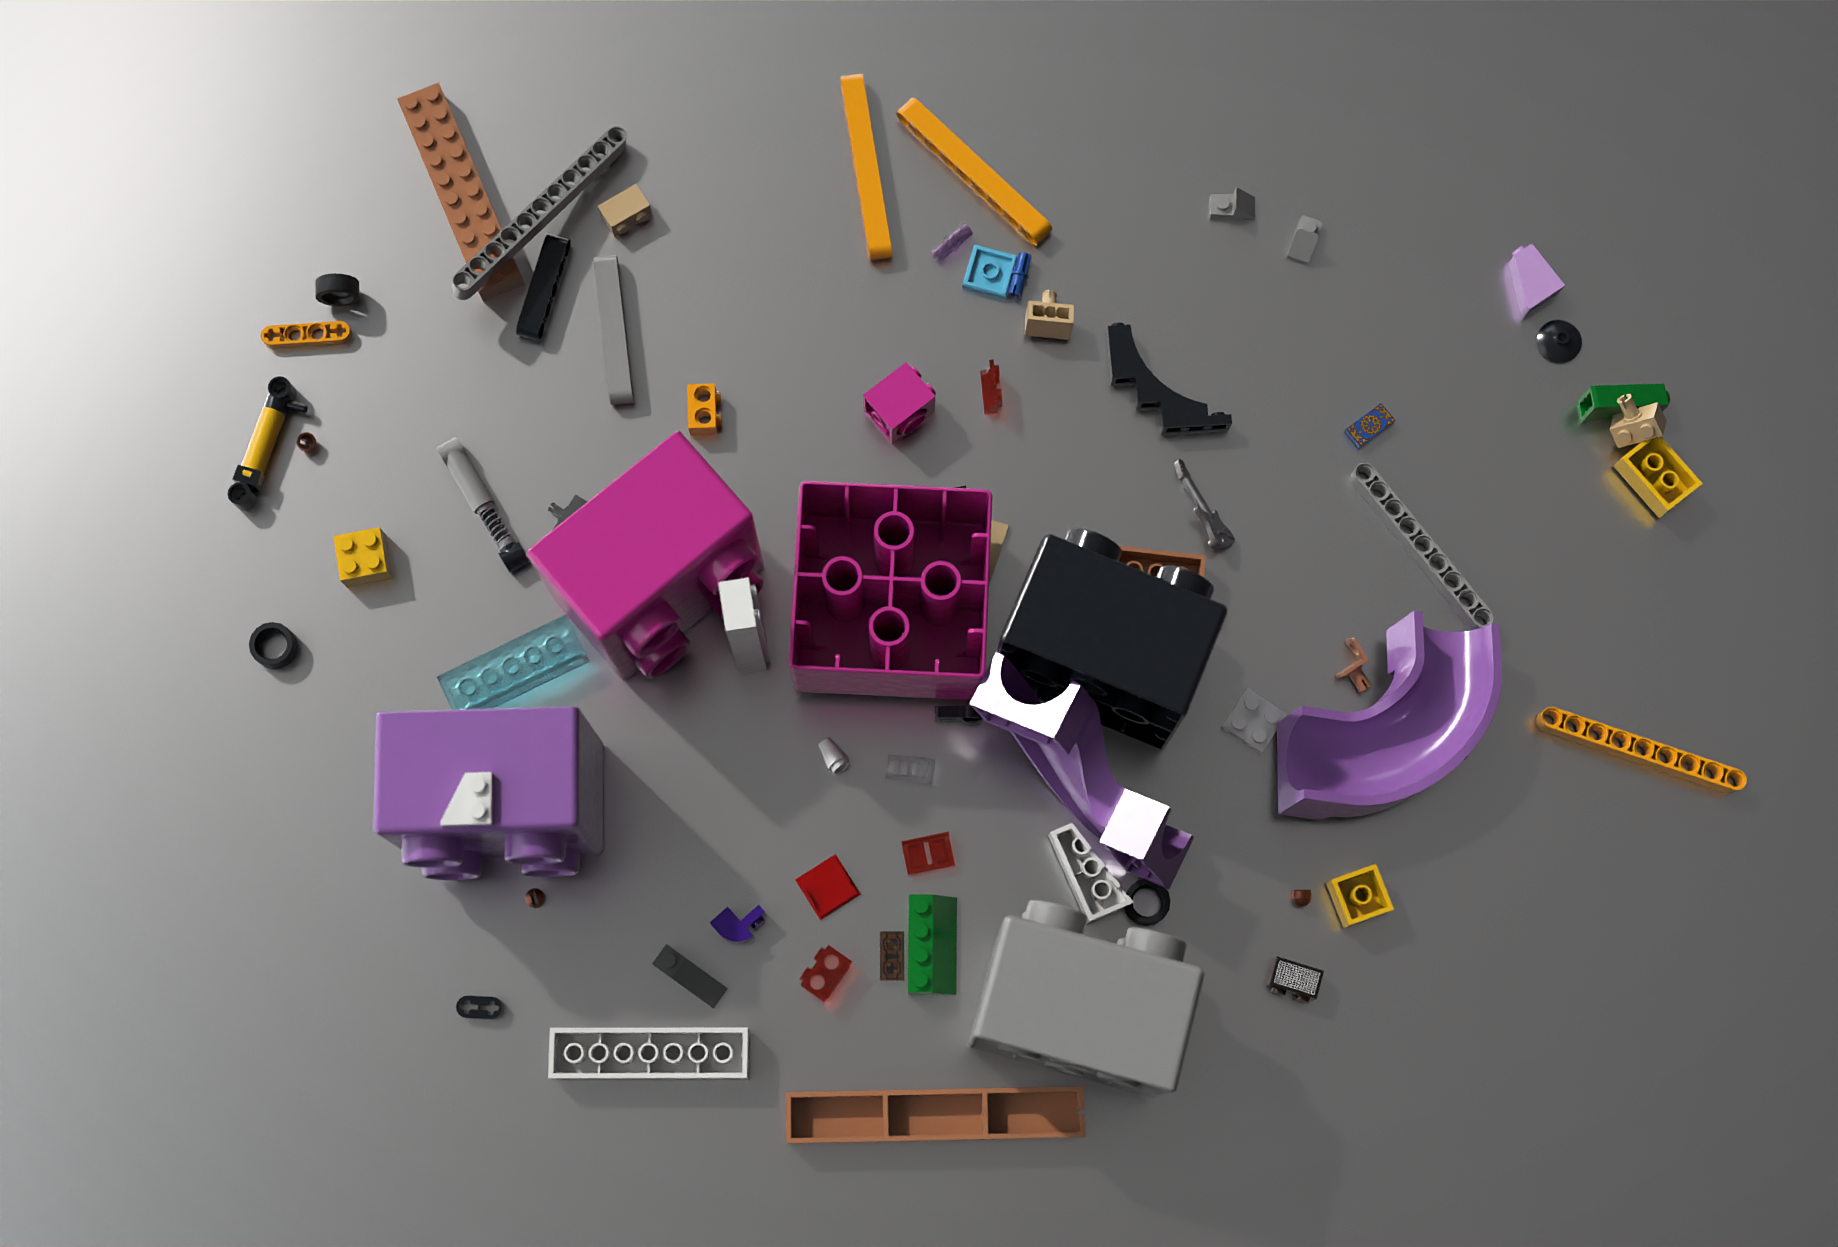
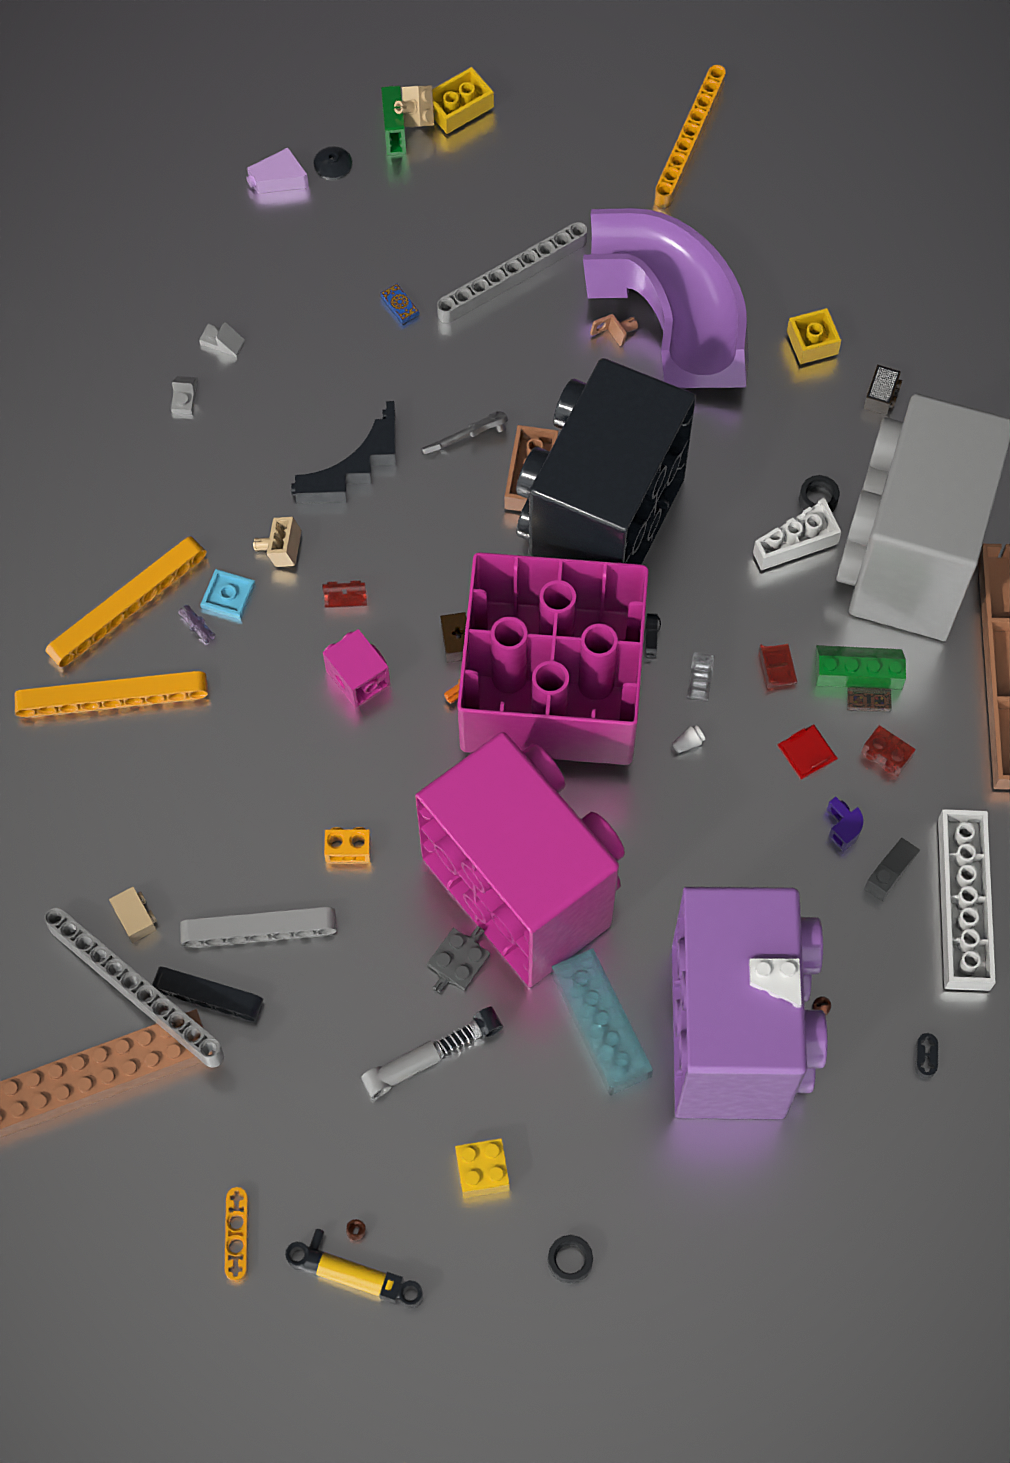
camera: 85 degrees left, 10 degrees down
black tyre [315,273,359,306] -> none
white brick [718,578,770,674] -> none
medium lavender piece [970,652,1194,889] -> none
blue axle [1008,252,1032,298] -> none
copper hinge [1292,890,1311,907] -> none

